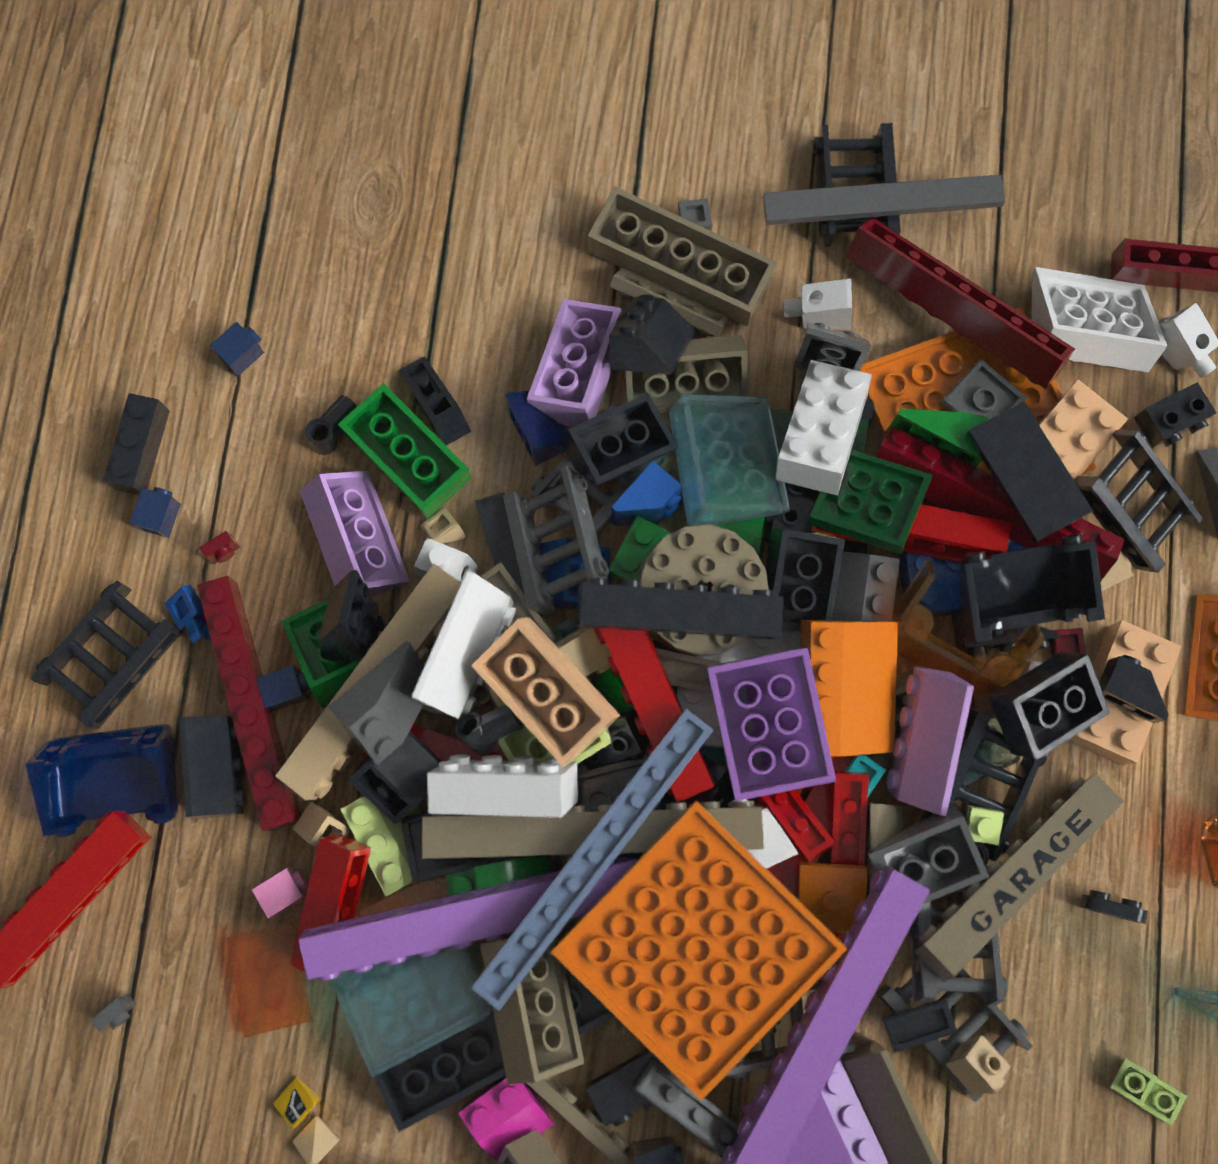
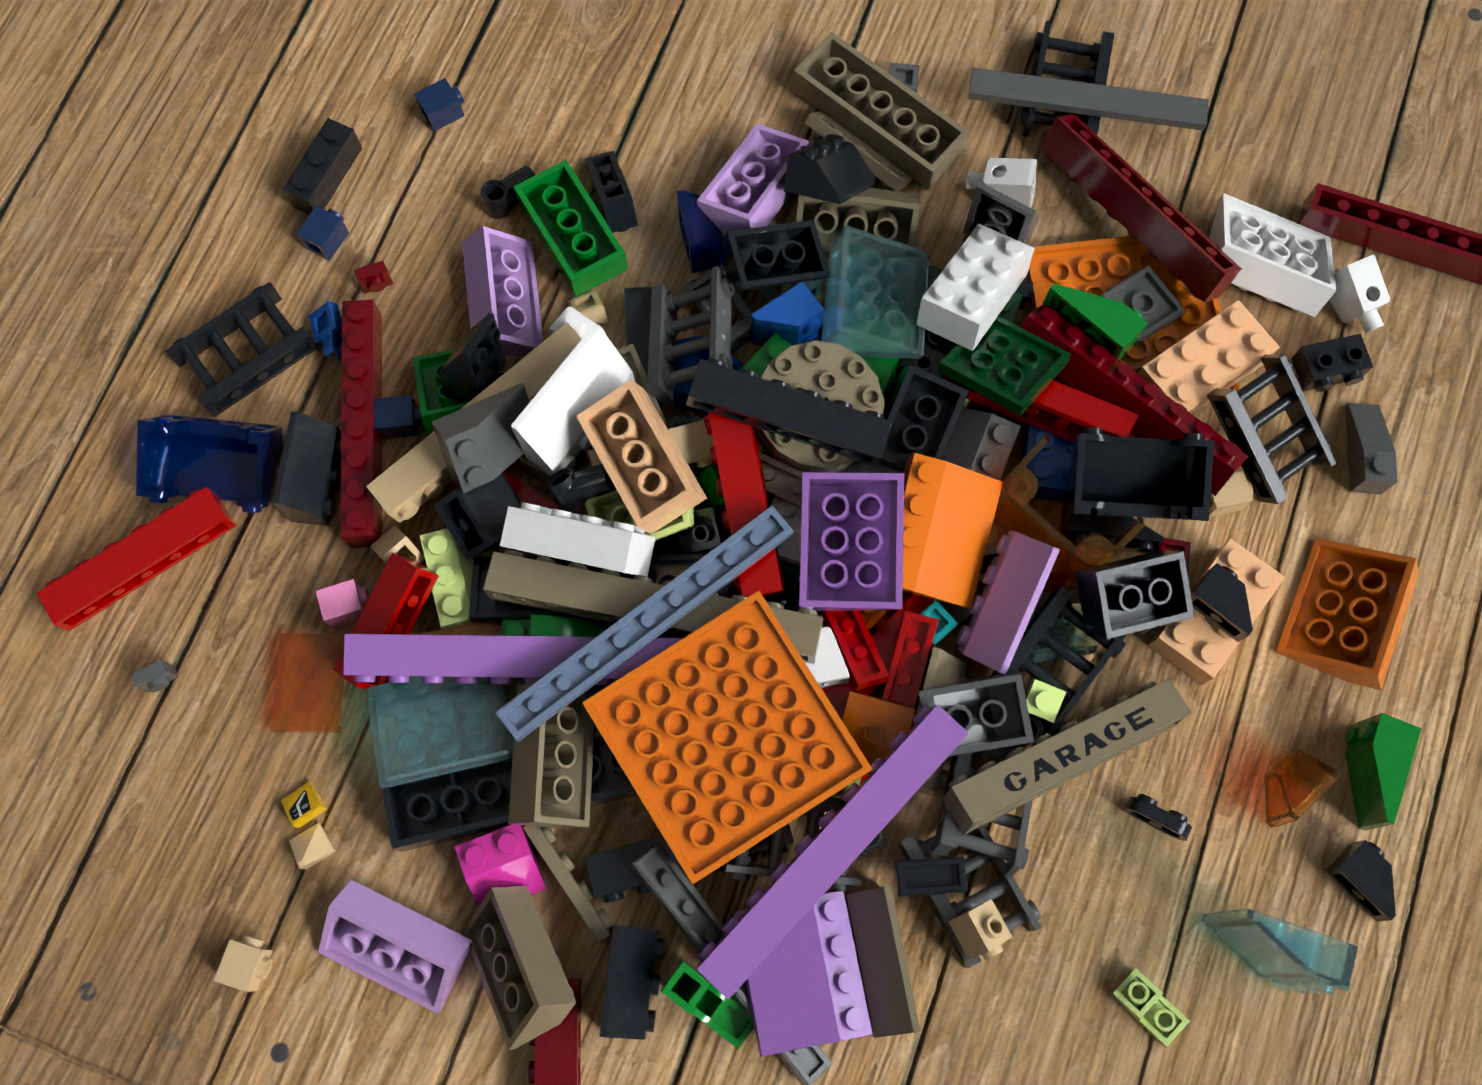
camera: 15 degrees right, 5 degrees down
black tile [967,401,1093,544] -> none

